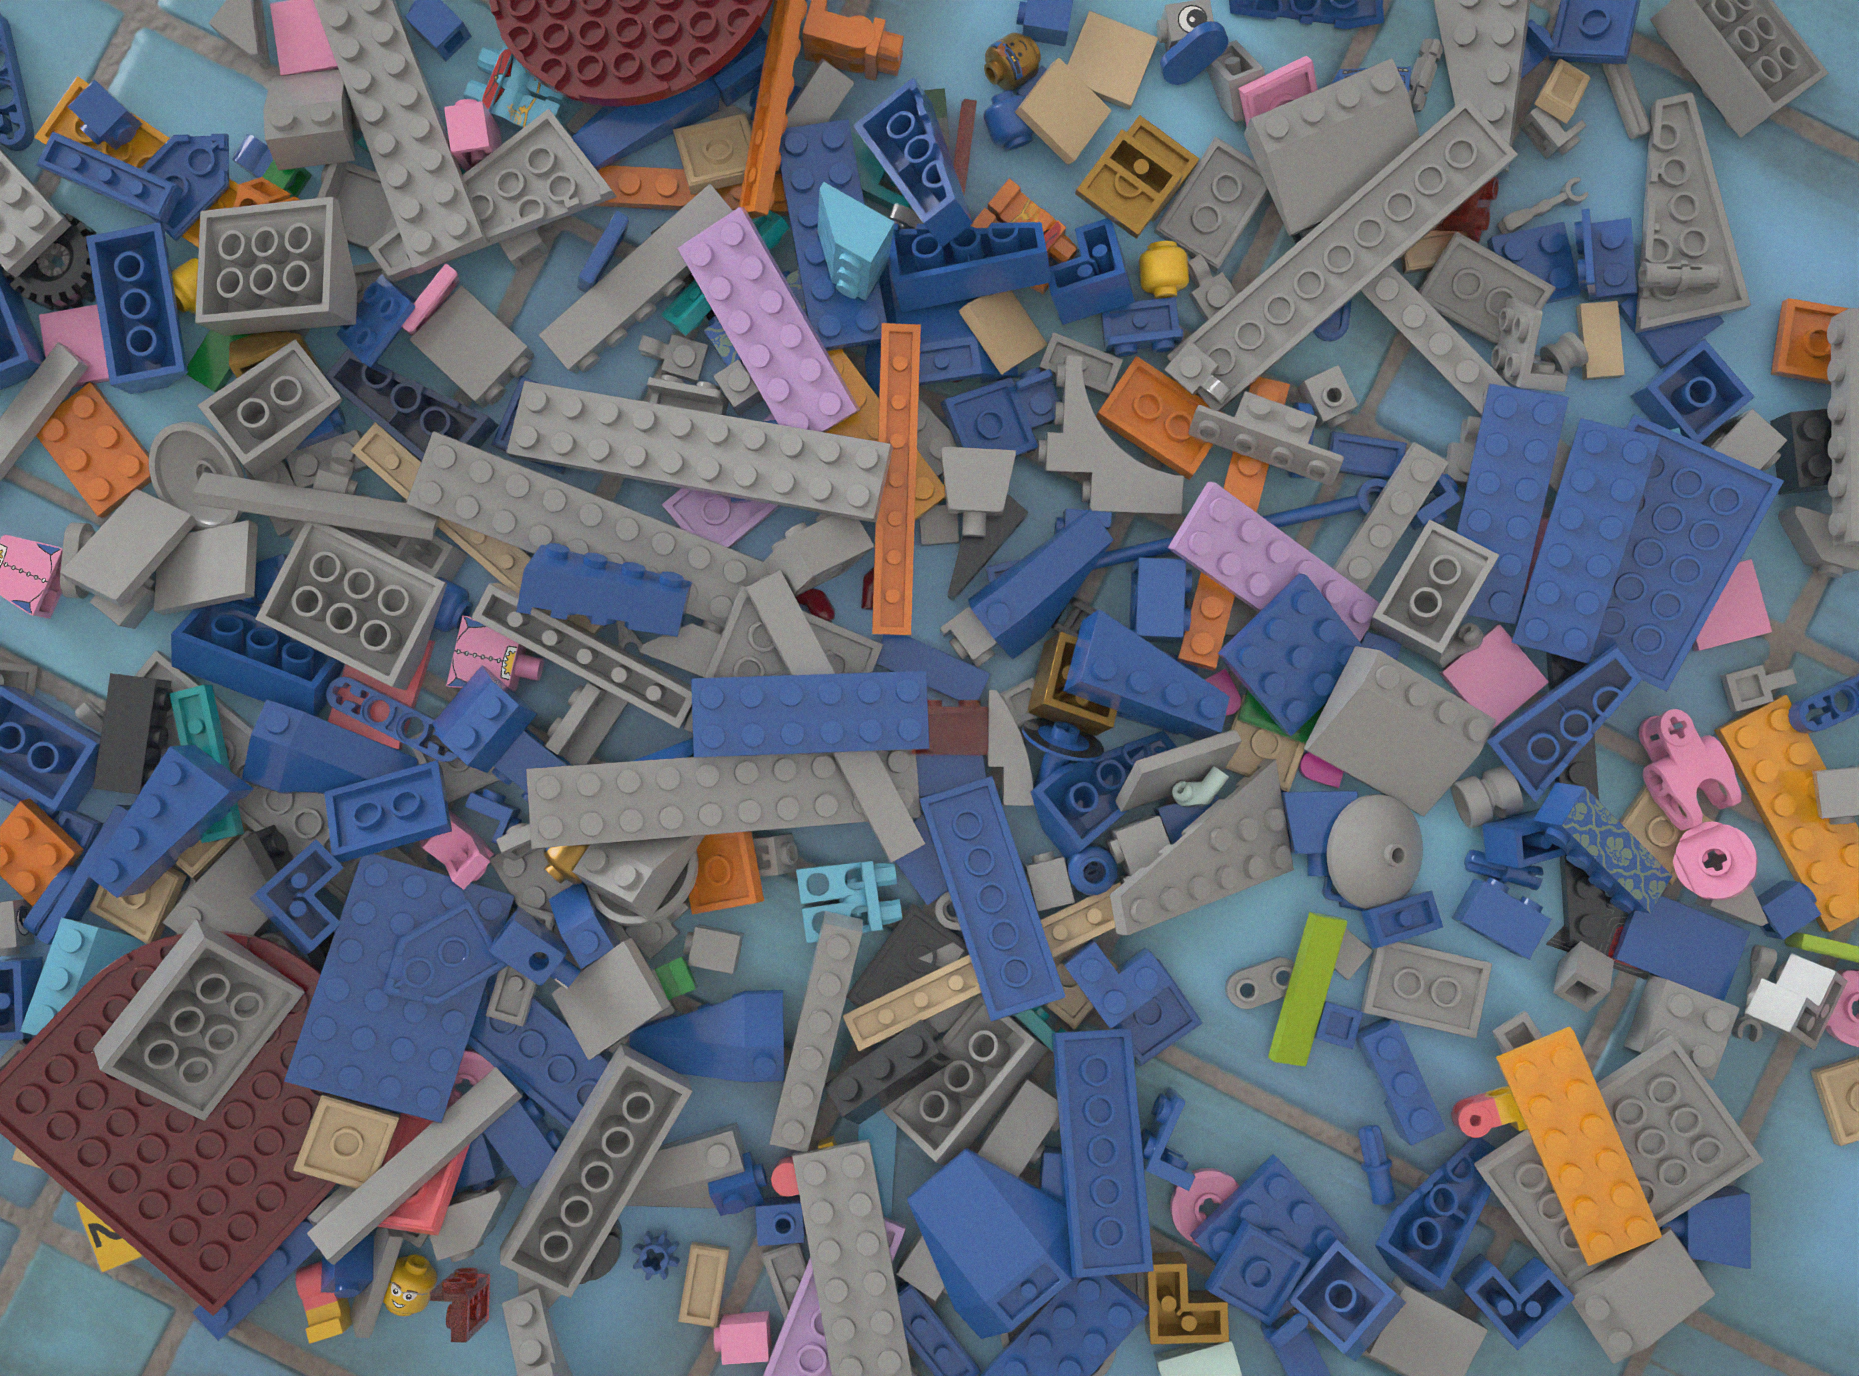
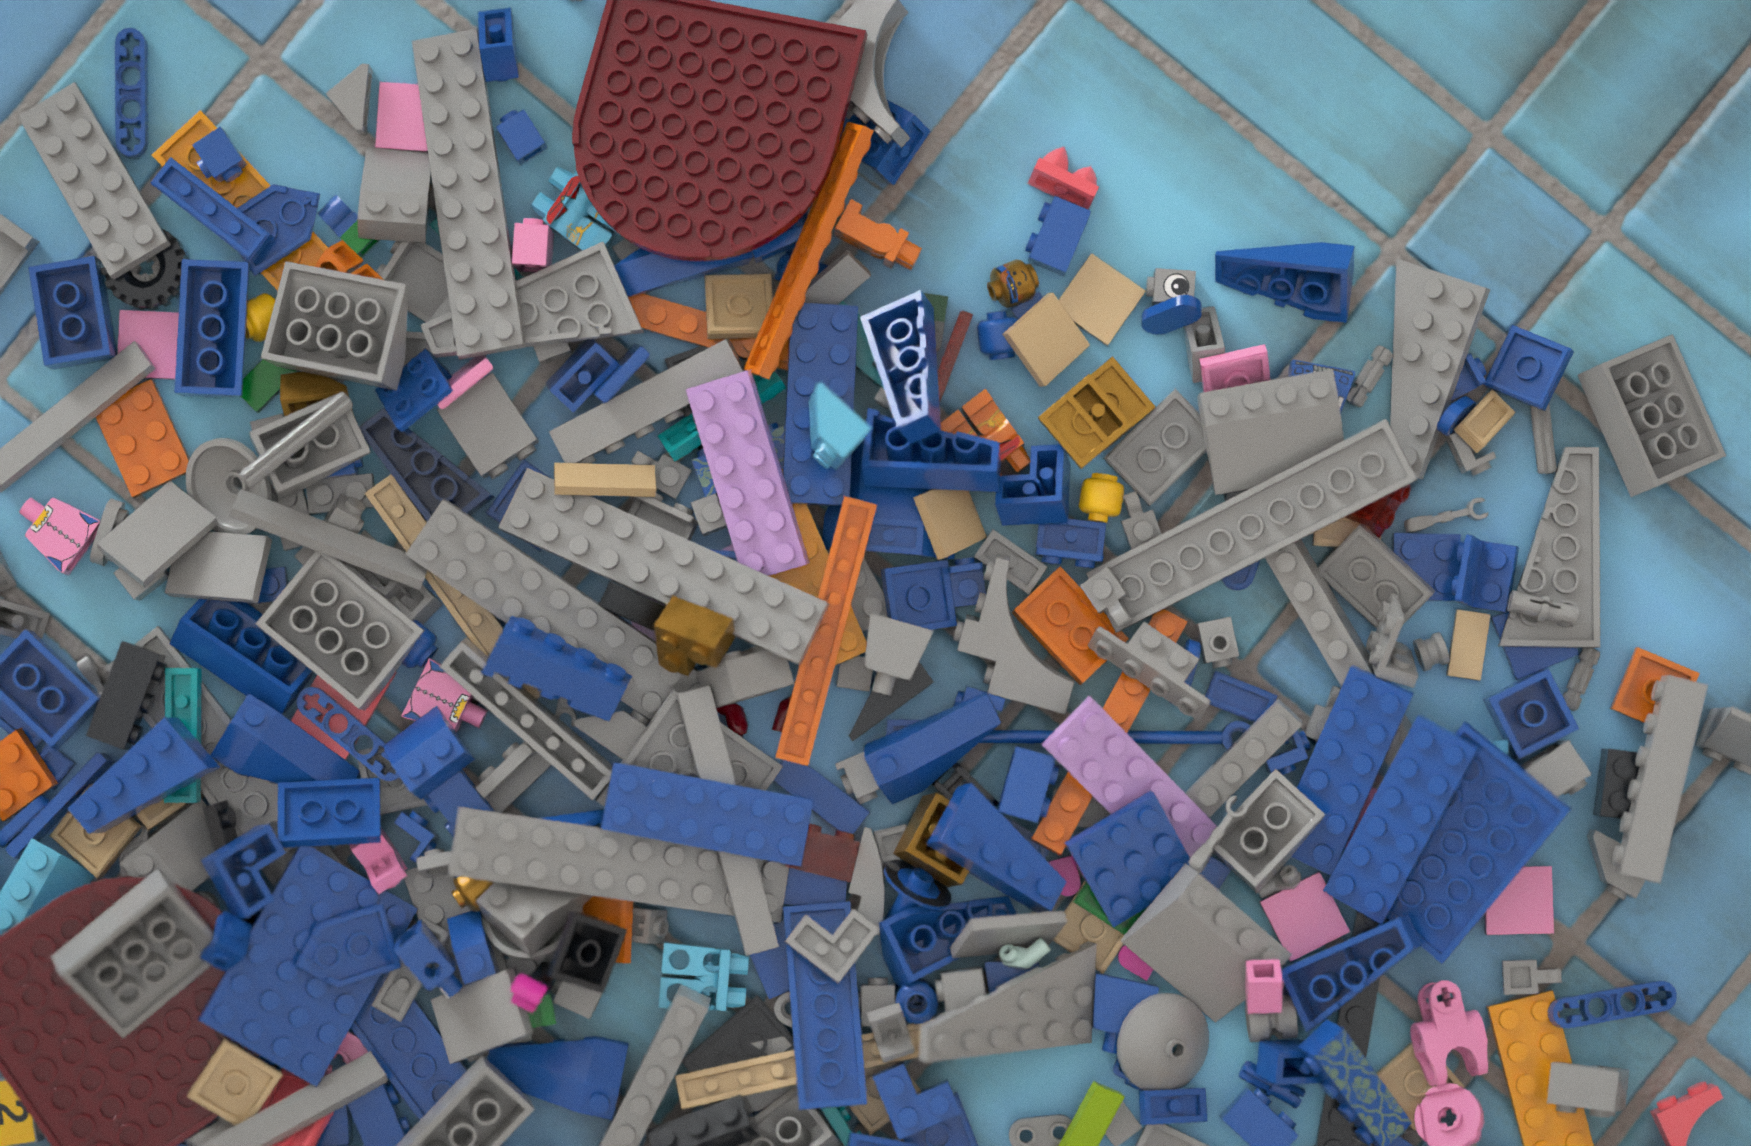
camera: 15 degrees right, 0 degrees up
none -> blue bracket [200,911,253,972]
none -> light grey axle [240,392,353,488]
none -> dark pink piece [510,961,554,1013]
none -> blue brick [545,339,620,413]
none -> black slope [547,911,627,994]
none -> tan tile [554,463,656,497]
none -> black tyre [599,582,666,631]
none -> pearl gold brick [654,596,735,677]
none -> light grey plate [785,909,880,984]
none -> light grey bracket [867,1002,915,1062]
none -> light grey piece [1189,796,1249,873]
none -> bright pink brick [1245,959,1282,1014]
none -> blue tile [1437,396,1476,436]
none -> light grey axle [1563,648,1600,711]

